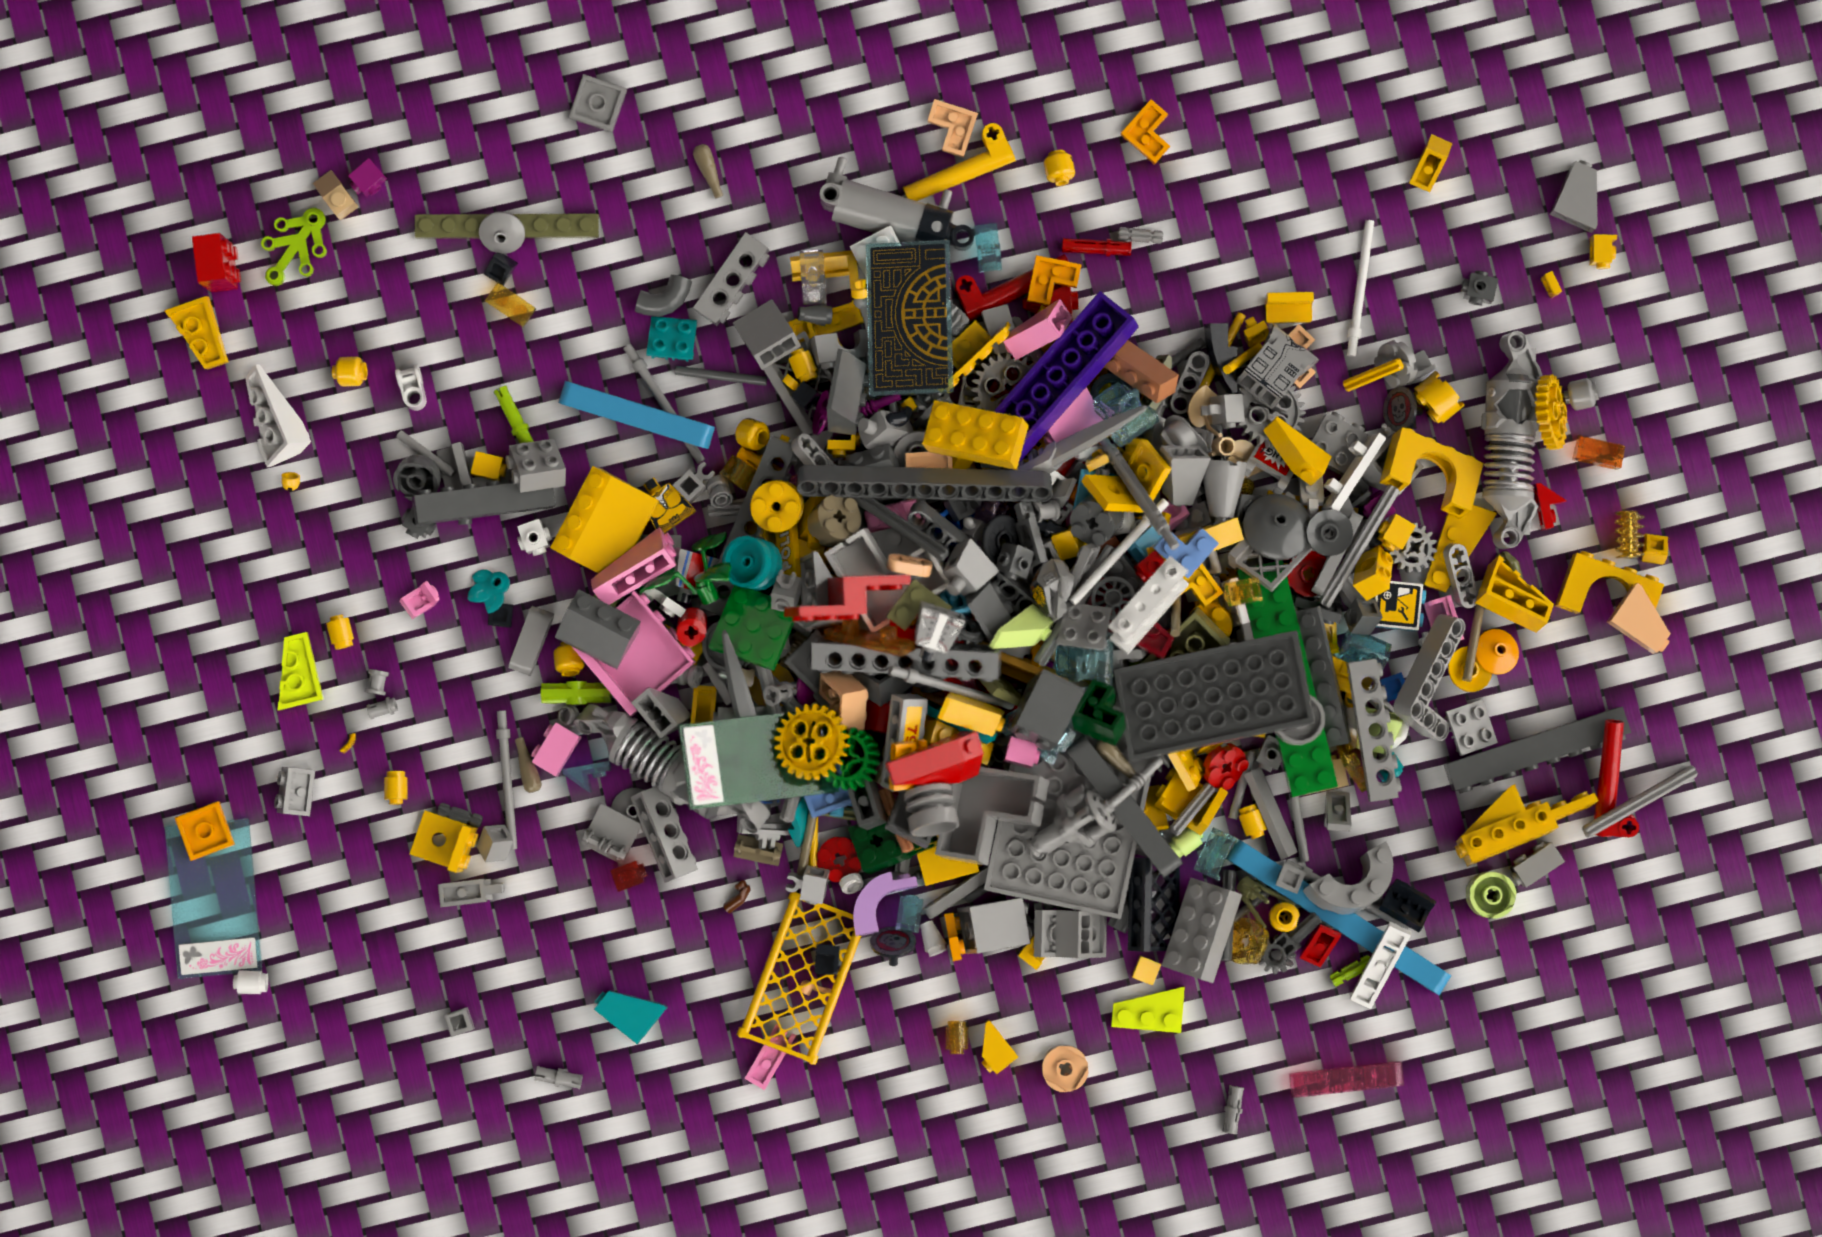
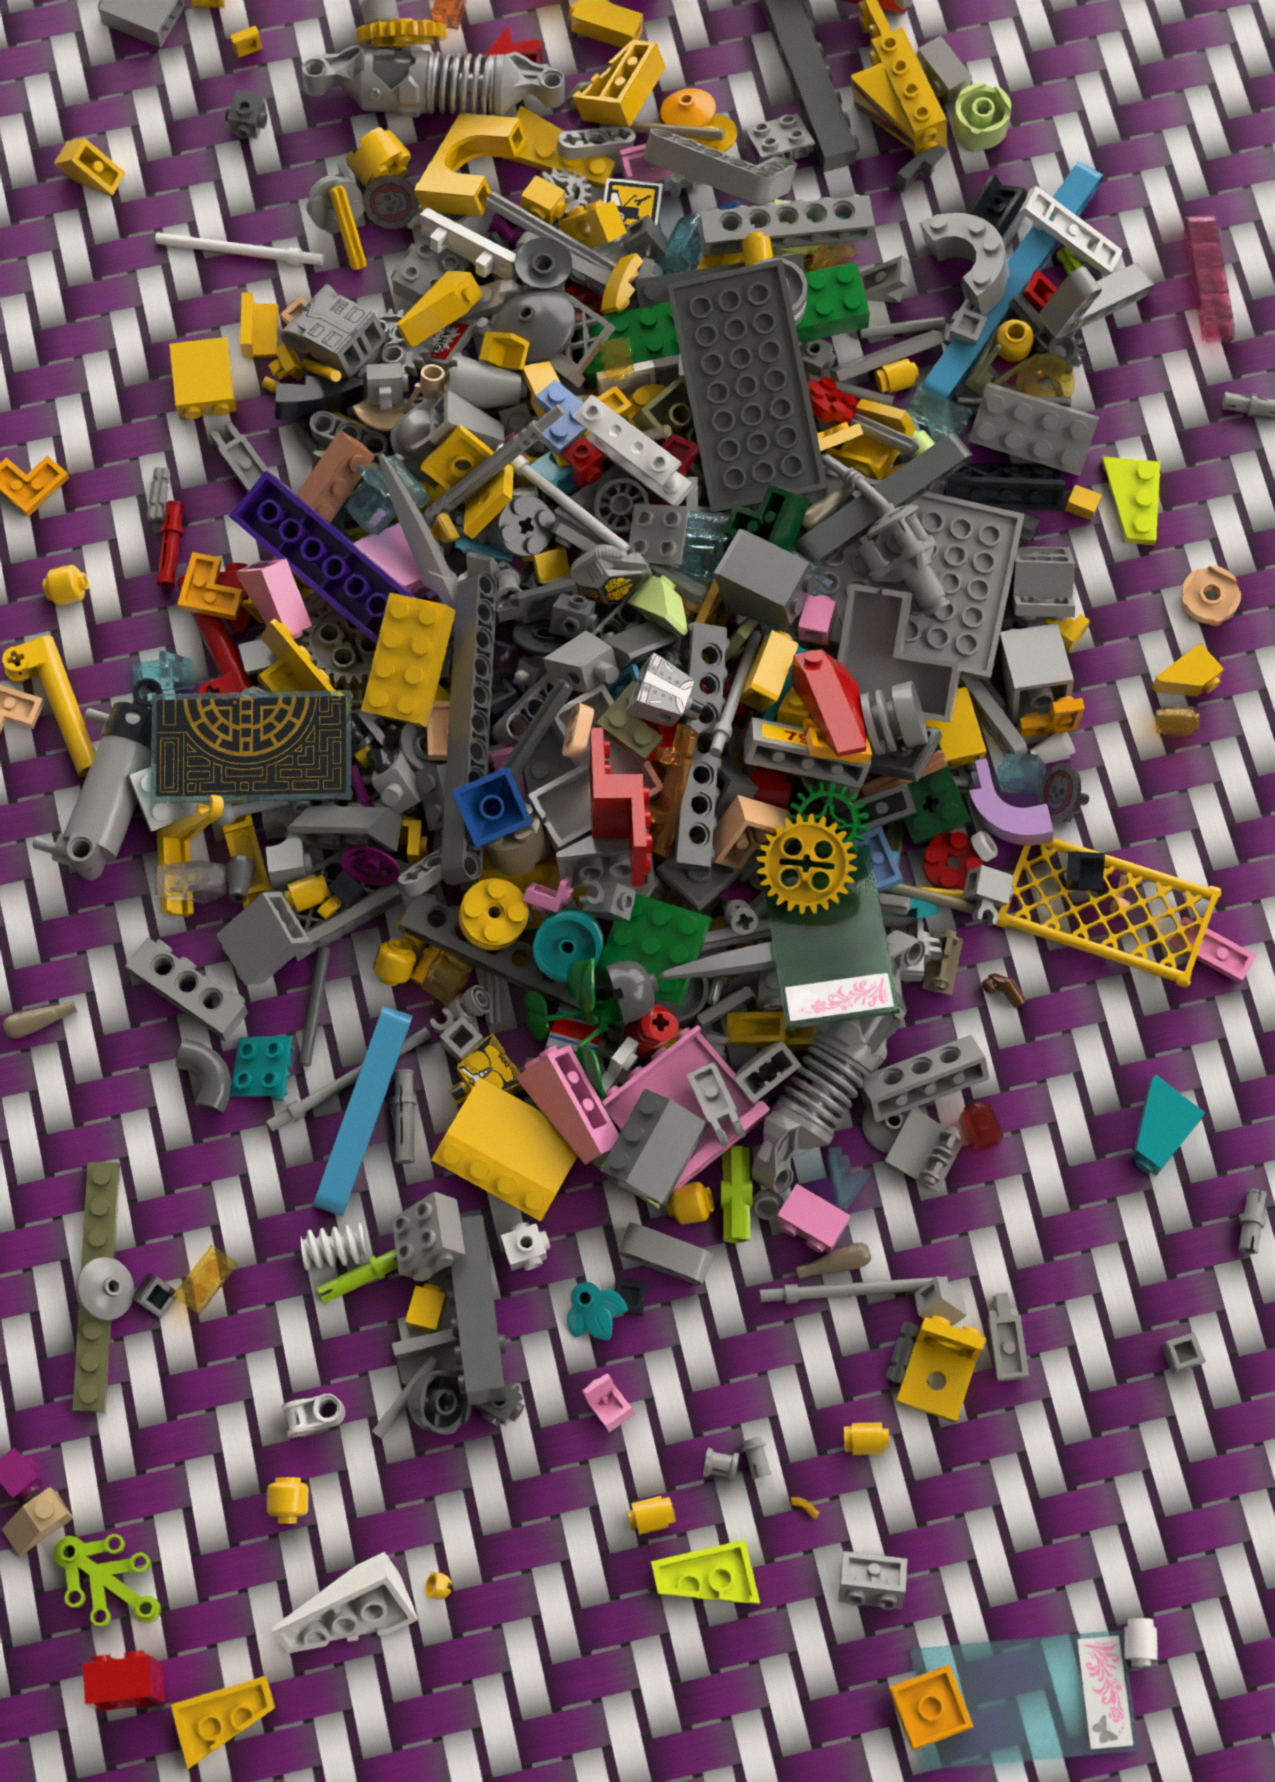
camera: 90 degrees left, 15 degrees down
none -> yellow brick [169,337,237,419]
none -> light grey hinge [209,421,271,493]
none -> white piece [301,1223,367,1270]
none -> light grey pin [392,1069,417,1164]
none -> blue slope [451,767,533,848]
none -> yellow panel [479,331,530,370]
none -> bright pink bracket [523,876,574,912]
none -> yellow slope [601,253,644,315]
none -> dark grey cylinder [605,960,659,1024]
none -> light grey hinge [686,1062,746,1147]
none -> yellow brick [742,232,773,267]
none -> dark grey slope [895,145,947,193]
none -> light grey beam [1038,263,1155,339]

